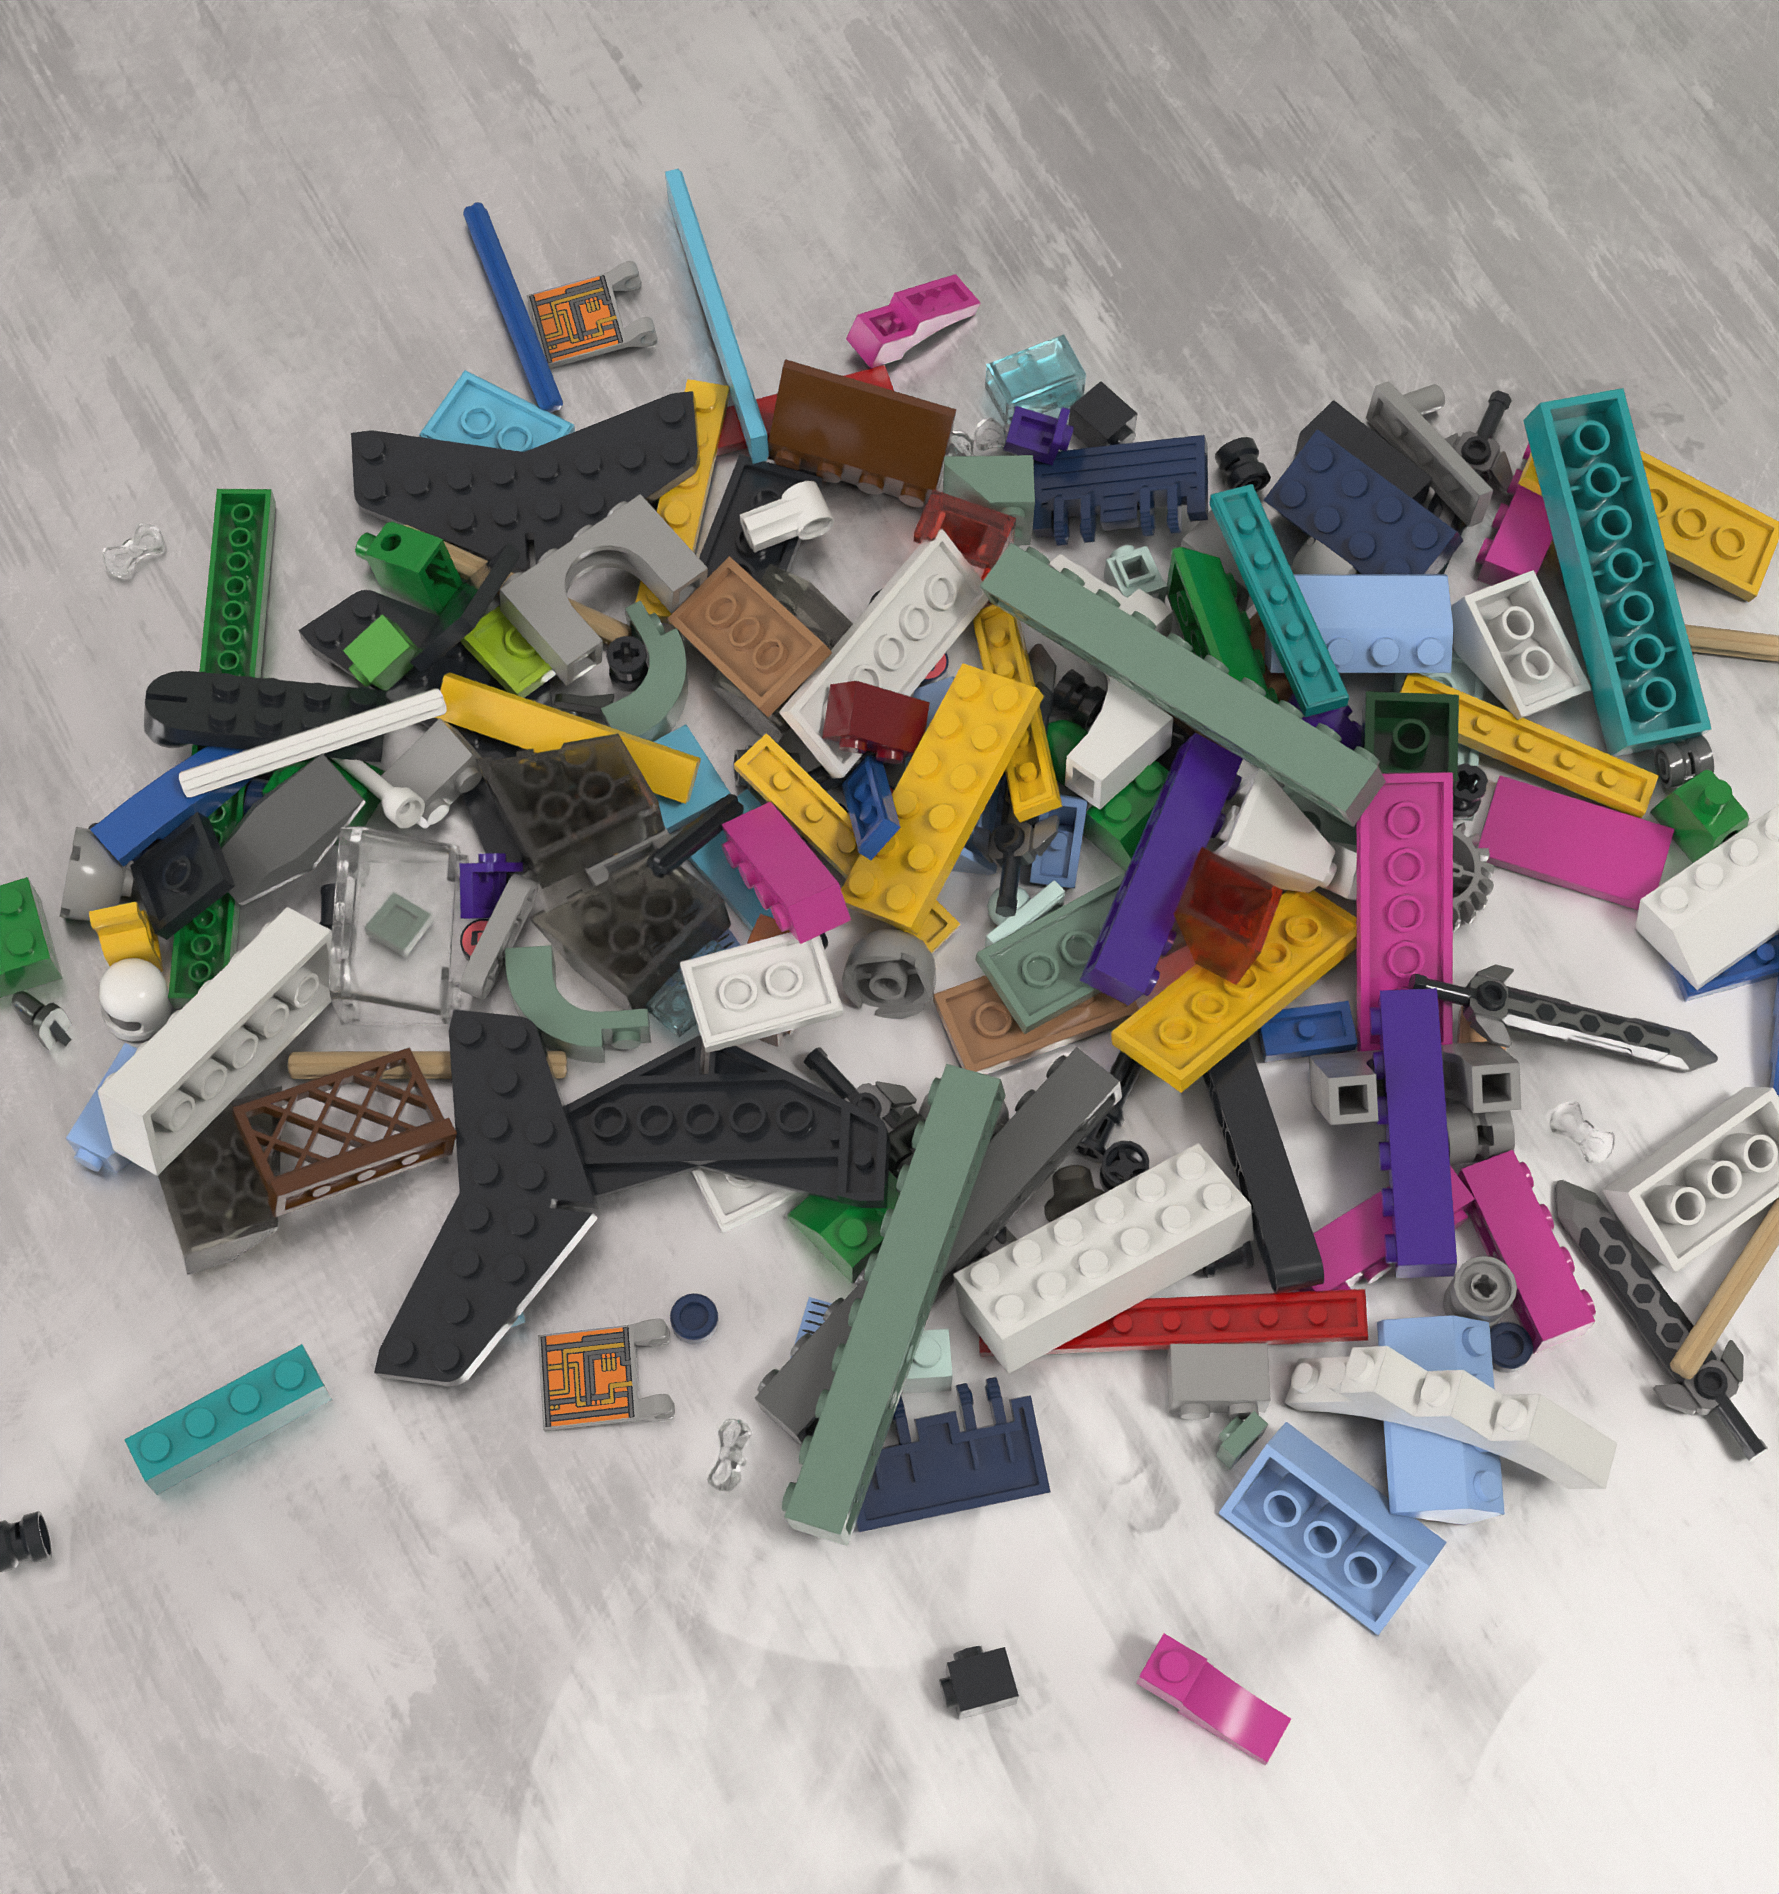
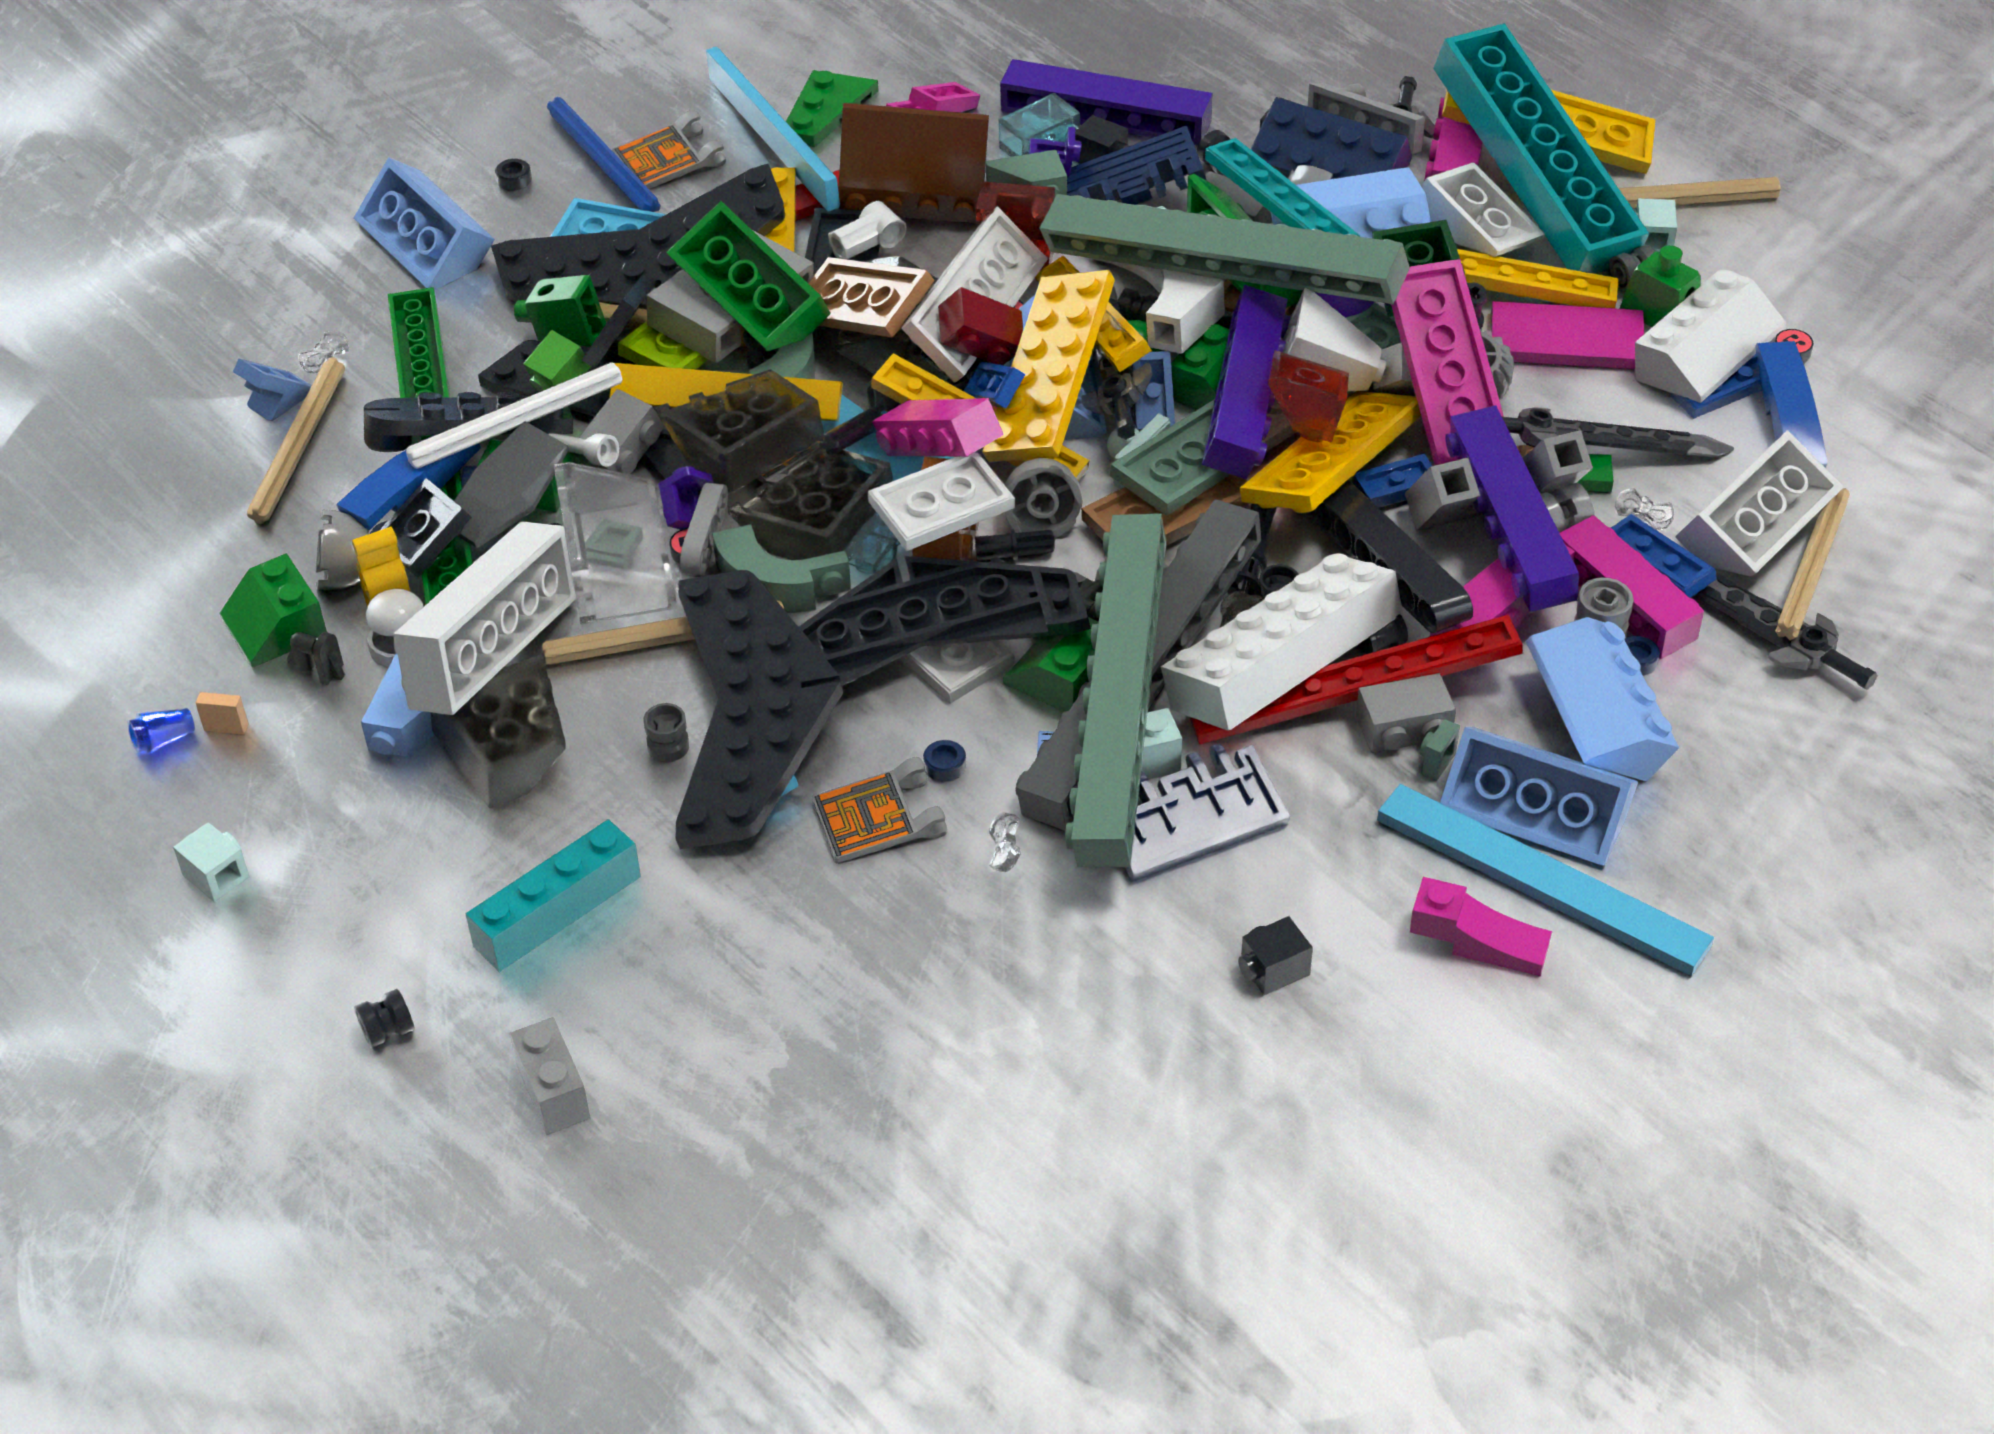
camera: 10 degrees left, 20 degrees down
reddish brown fence [232,1047,457,1218] -> none
white arch [1285,1346,1618,1489] -> none
none -> medium blue slope [233,358,312,420]
none -> tan axle [247,357,345,524]
none -> light blue slope [353,157,495,290]
none -> black tile [495,158,532,191]
none -> light grey brick [509,1017,591,1135]
none -> dark grey wheel [643,703,689,763]
none -> green slope [666,201,831,351]
none -> green wing [786,70,879,147]
none -> black axle [974,529,1055,562]
none -> dark purple brick [1000,59,1213,145]
none -> medium azure tile [1377,784,1714,976]
none -> green tile [1577,454,1614,492]
none -> blue tile [1611,514,1717,598]
none -> light aqua brick [1636,198,1677,252]

